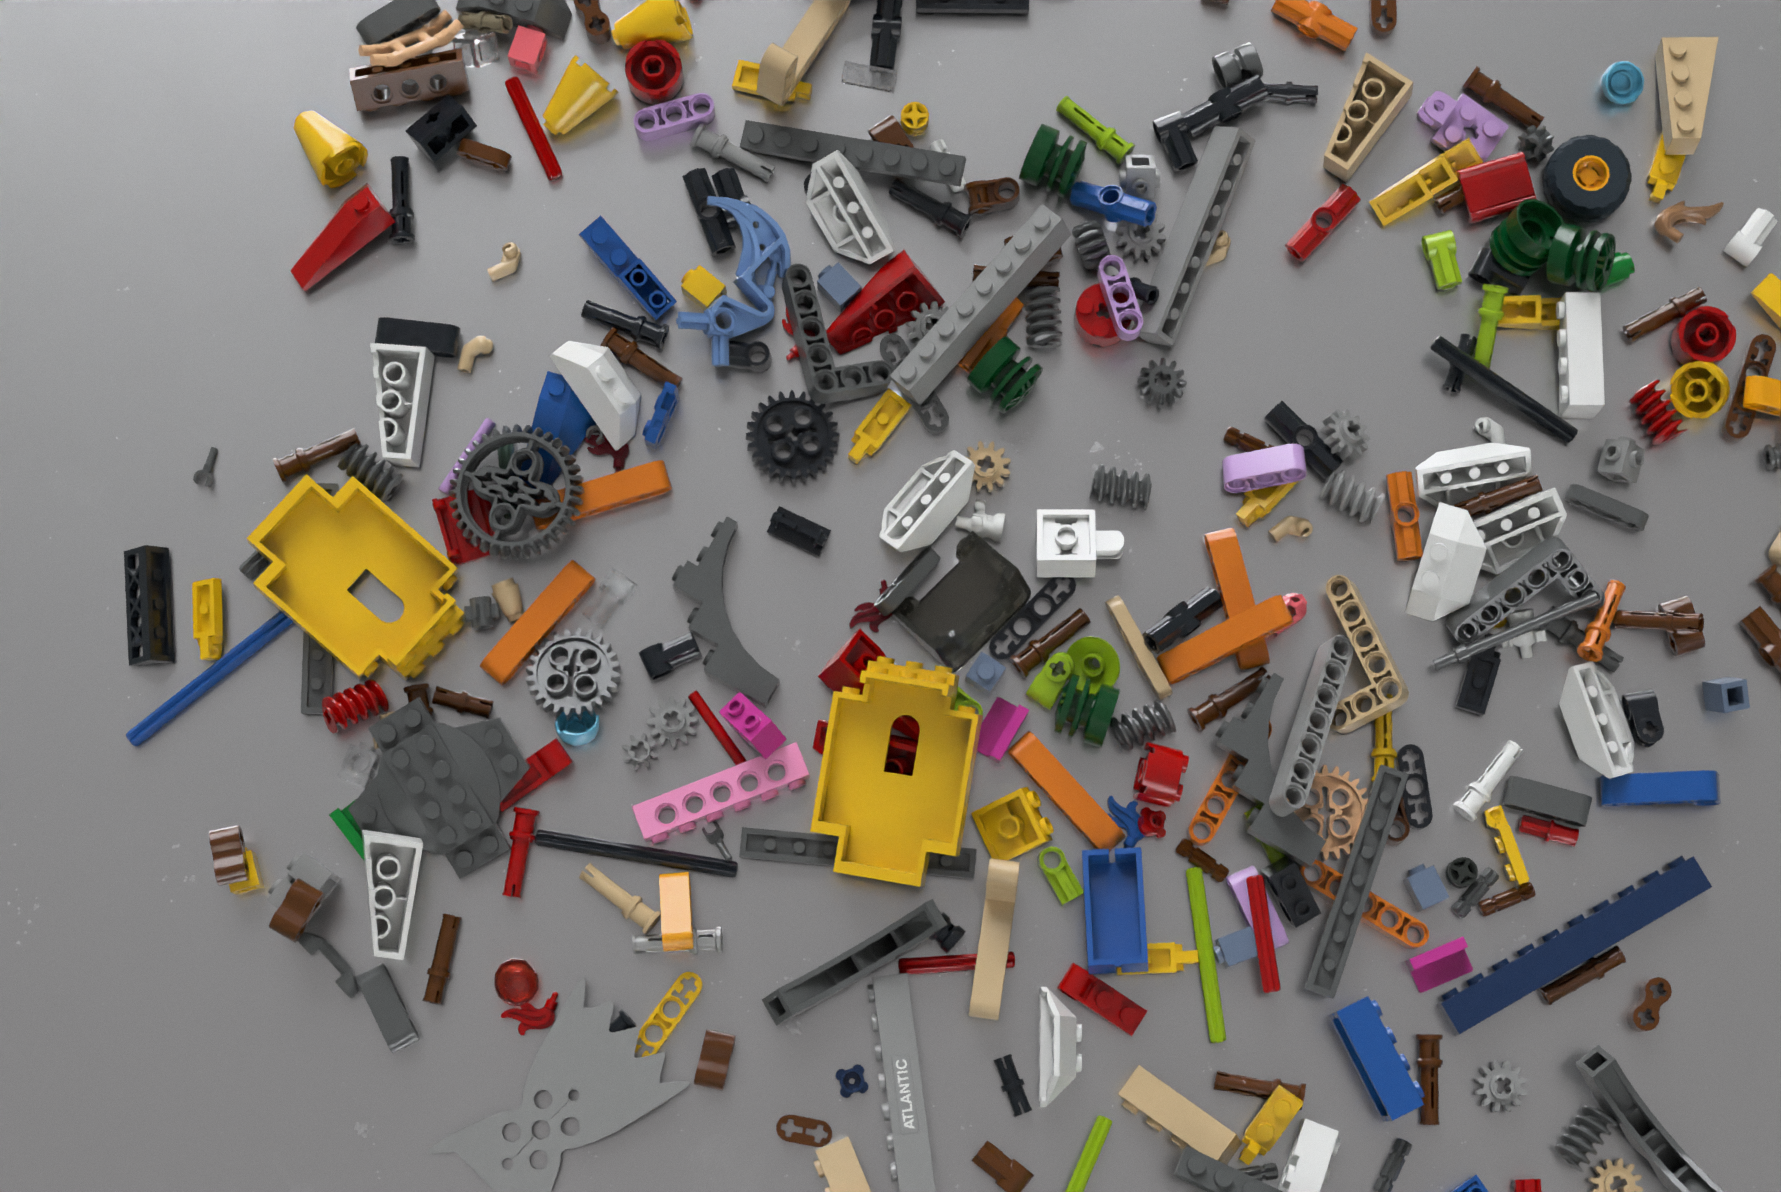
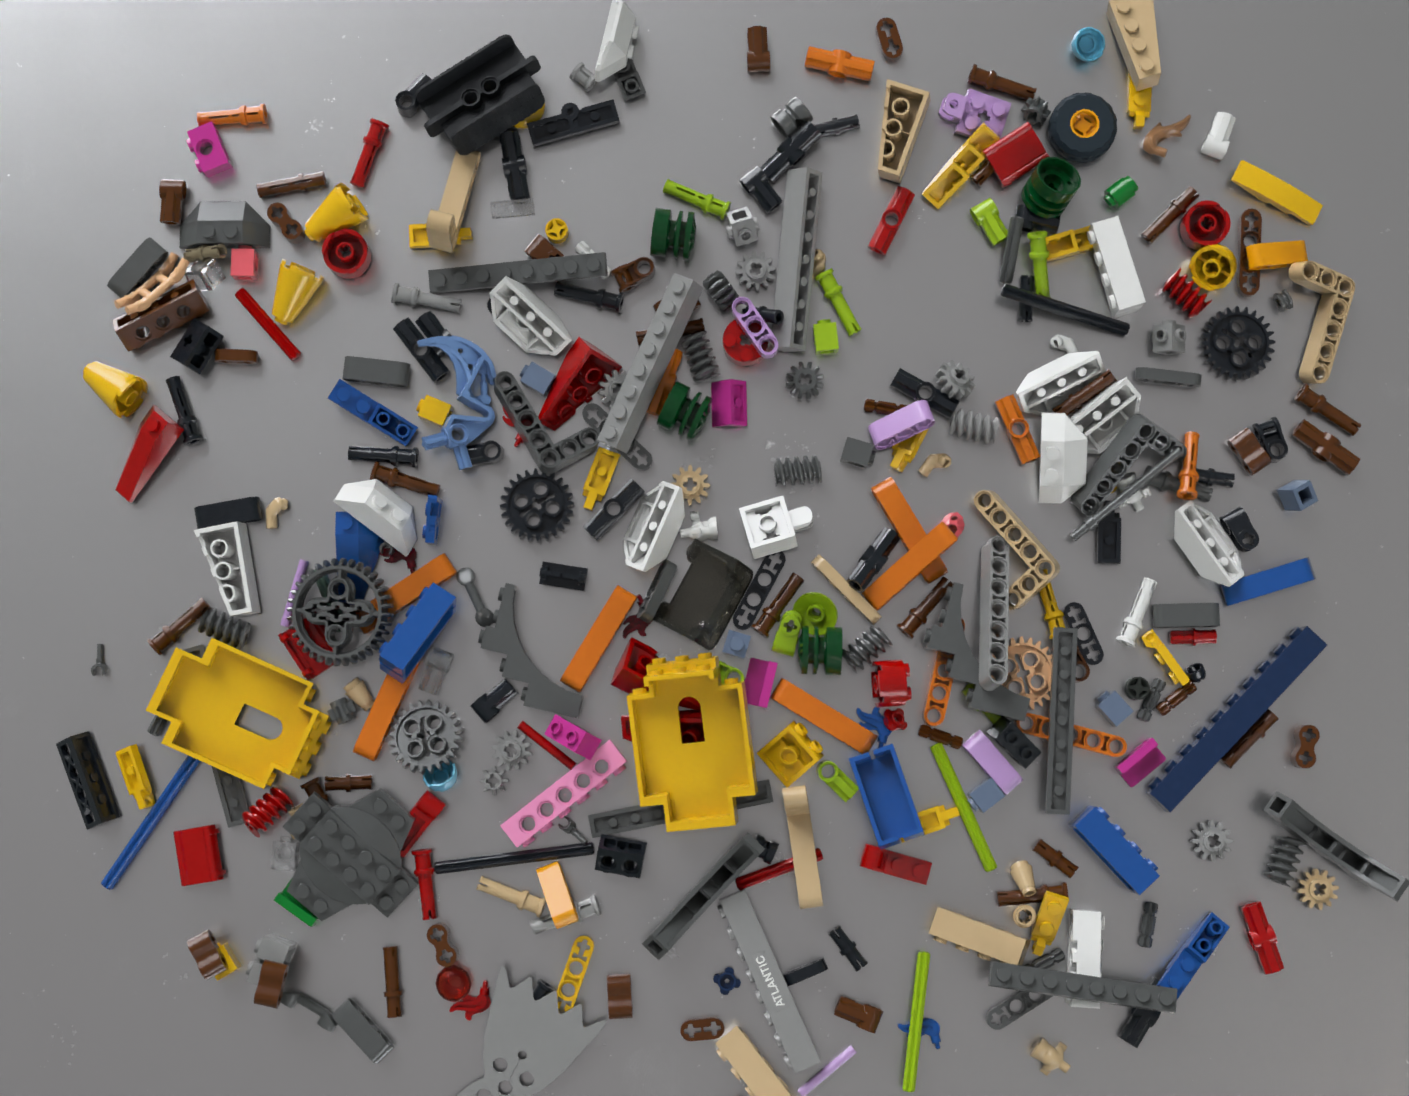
camera: 10 degrees left, 5 degrees up
white wedge [362,830,423,960] -> none
tan arm [487,242,521,282] -> none
lavender beam [634,93,715,141] -> none
white wedge [1039,987,1082,1108] -> none
blue piece [1070,181,1157,227] -> none
red axle [1246,875,1281,993] -> none
reddish brown pin [1416,1034,1443,1125] -> none
dark green wheel [1547,224,1616,292] -> none
reddish brown pin [1613,610,1704,633] -> none
none -> red piece [173,824,226,886]
none -> dark grey beam [342,356,410,387]
none -> blue piece [378,582,456,684]
none -> reddish brown axle [427,923,459,967]
none -> dark grey bar [456,567,494,627]
none -> orange beam [560,585,637,693]
none -> black piece [583,478,645,541]
none -> black brick [595,834,647,878]
none -> dark pink panel [711,379,747,427]
none -> black beam [783,958,828,986]
none -> lime brick [812,319,839,355]
none -> lime pin [815,268,862,336]
none -> dark grey brick [840,437,876,469]
none -> dark grey axle [999,216,1024,283]
none -> tan cone [1010,860,1036,897]
none -> tan cone [1013,905,1036,928]
none -> reddish brown pin [1032,839,1079,879]
none -> black hinge [1186,663,1206,683]
none -> black pin [1196,468,1235,488]
none -> black gear [1199,306,1276,381]
none -> black piece [1252,417,1288,463]

